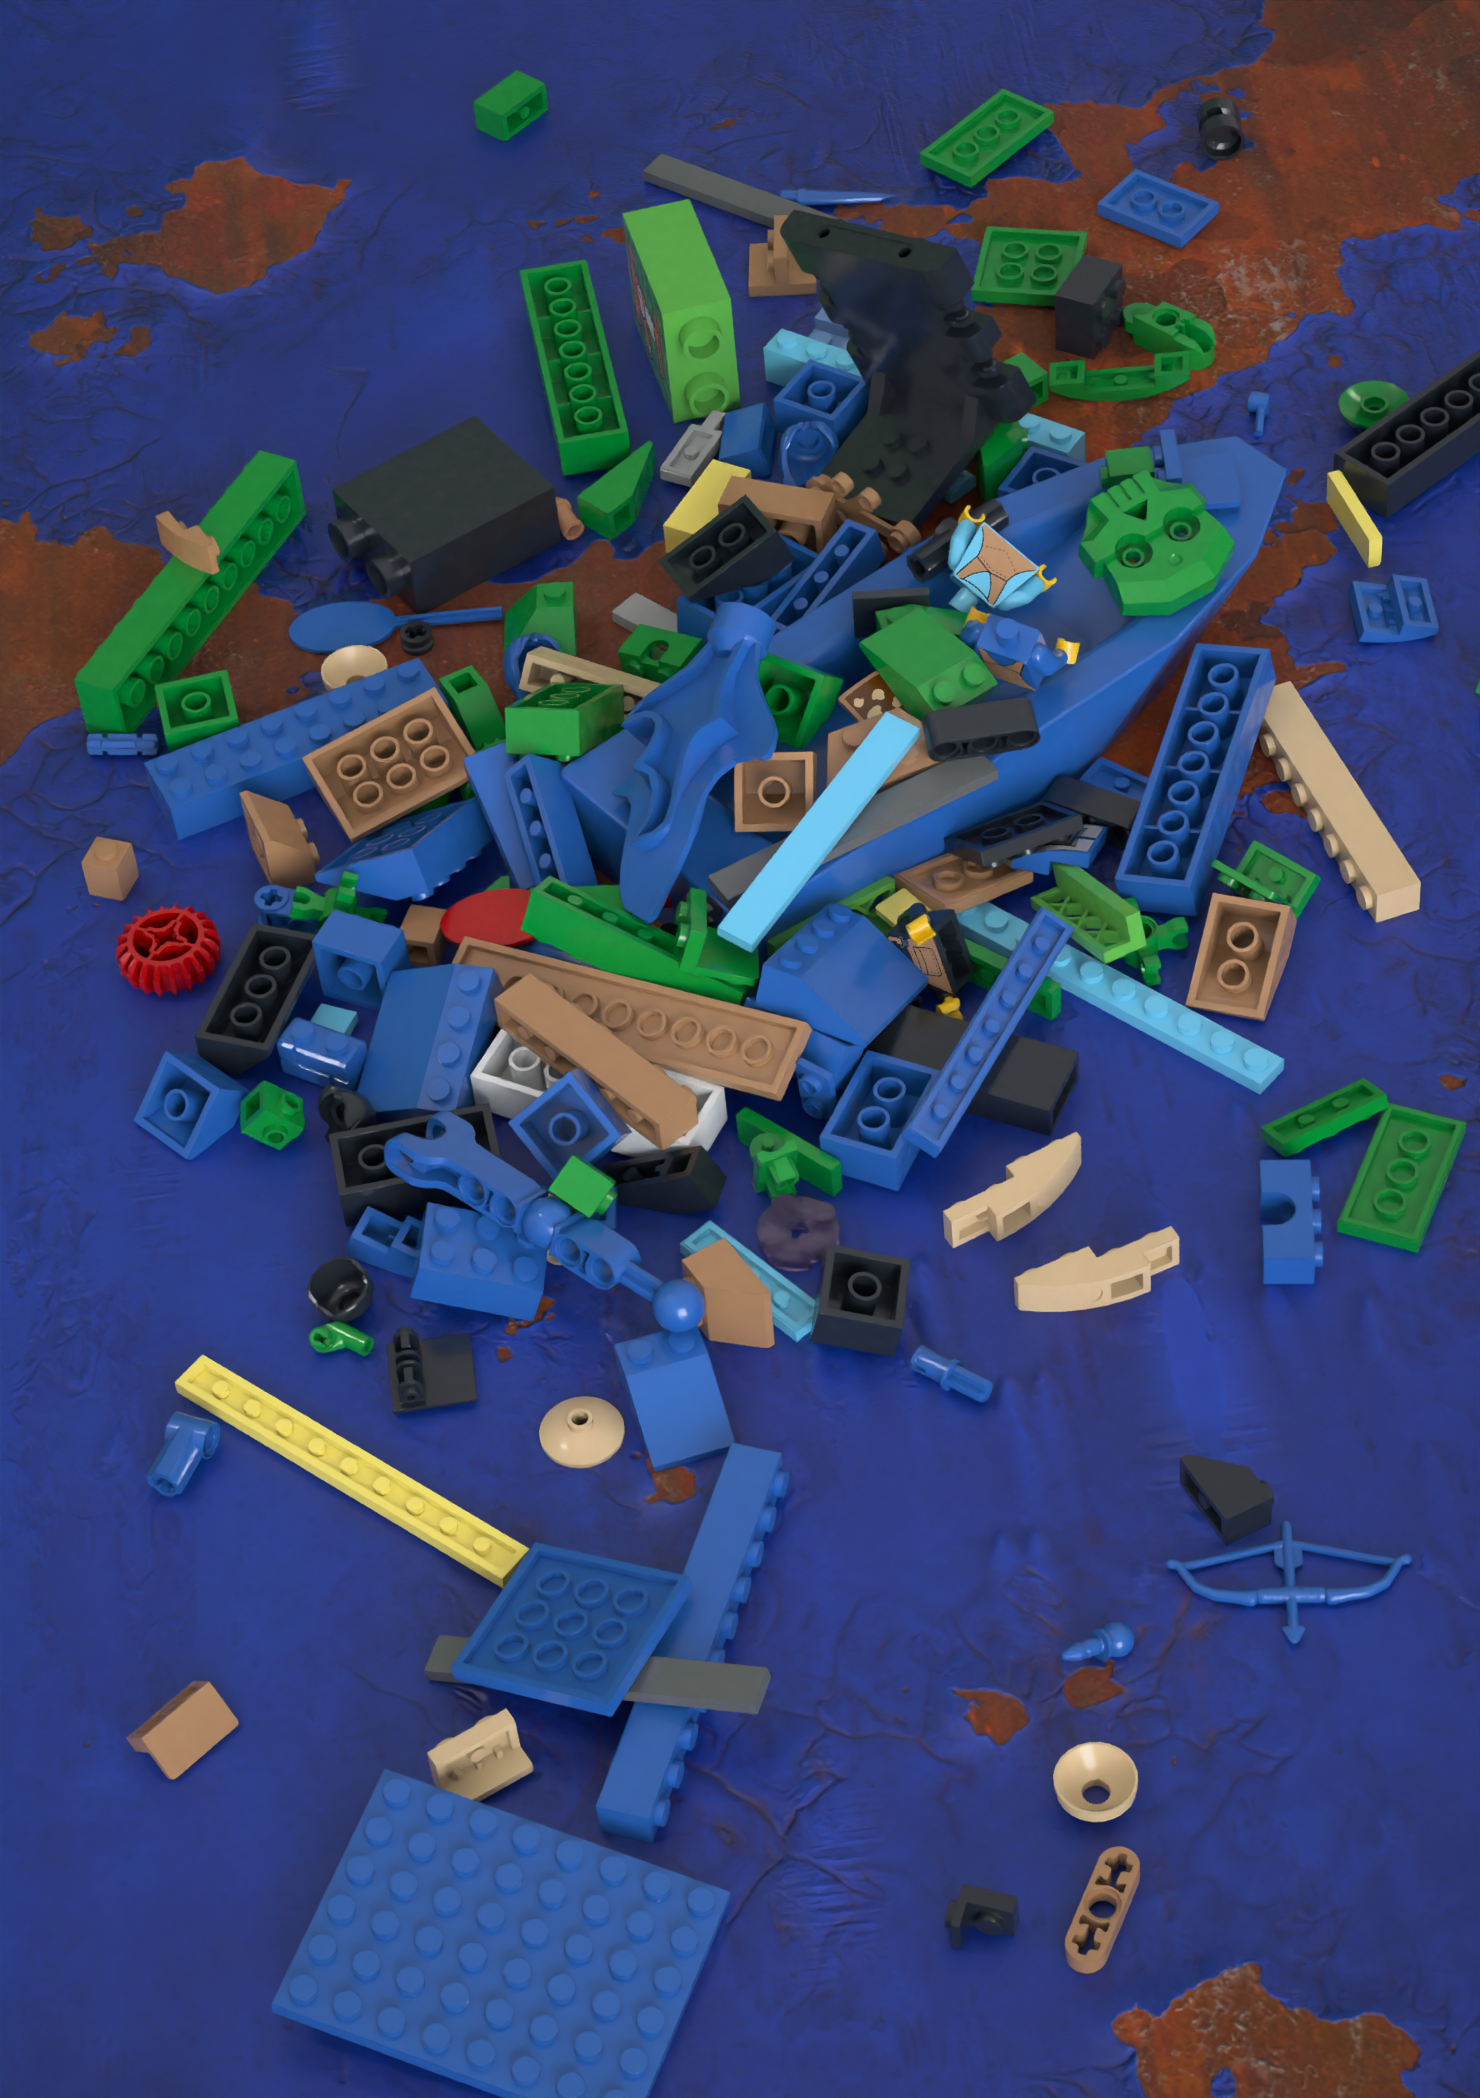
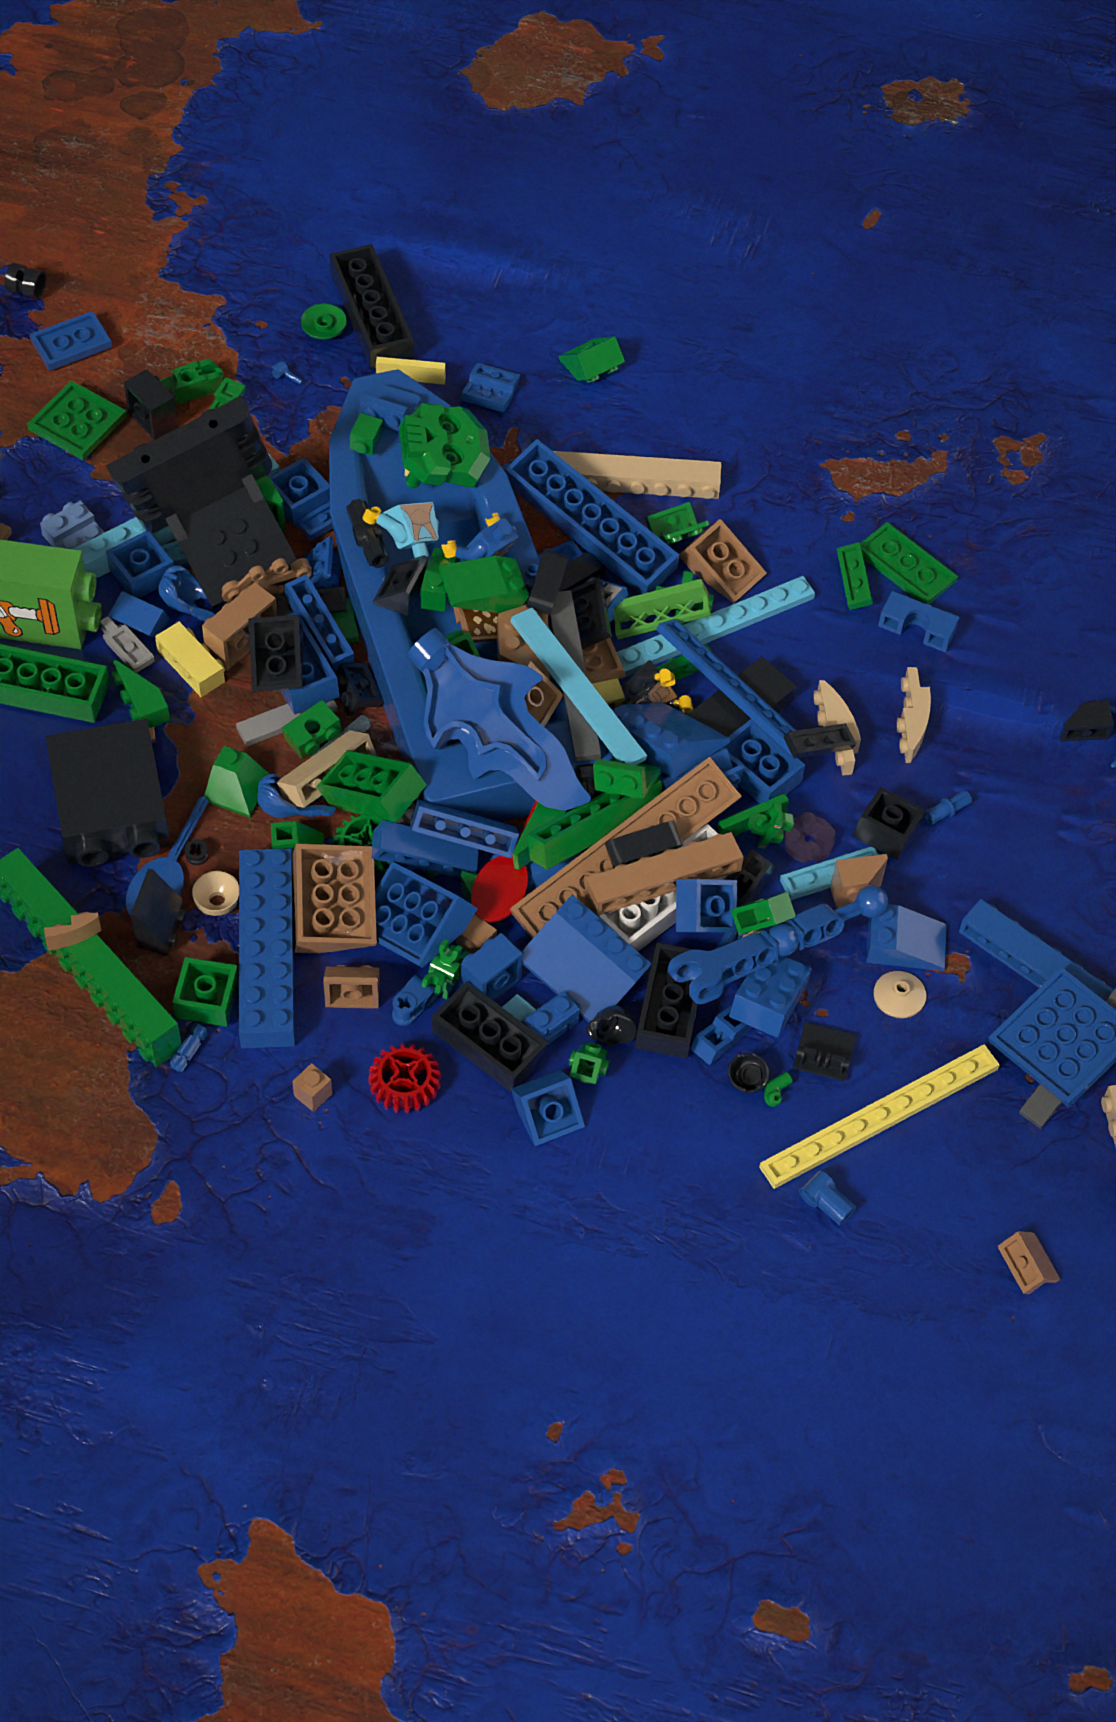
camera: 75 degrees left, 10 degrees up
none -> black slope [131,868,187,956]
none -> black beam [604,821,683,868]
none -> black plate [783,723,856,758]

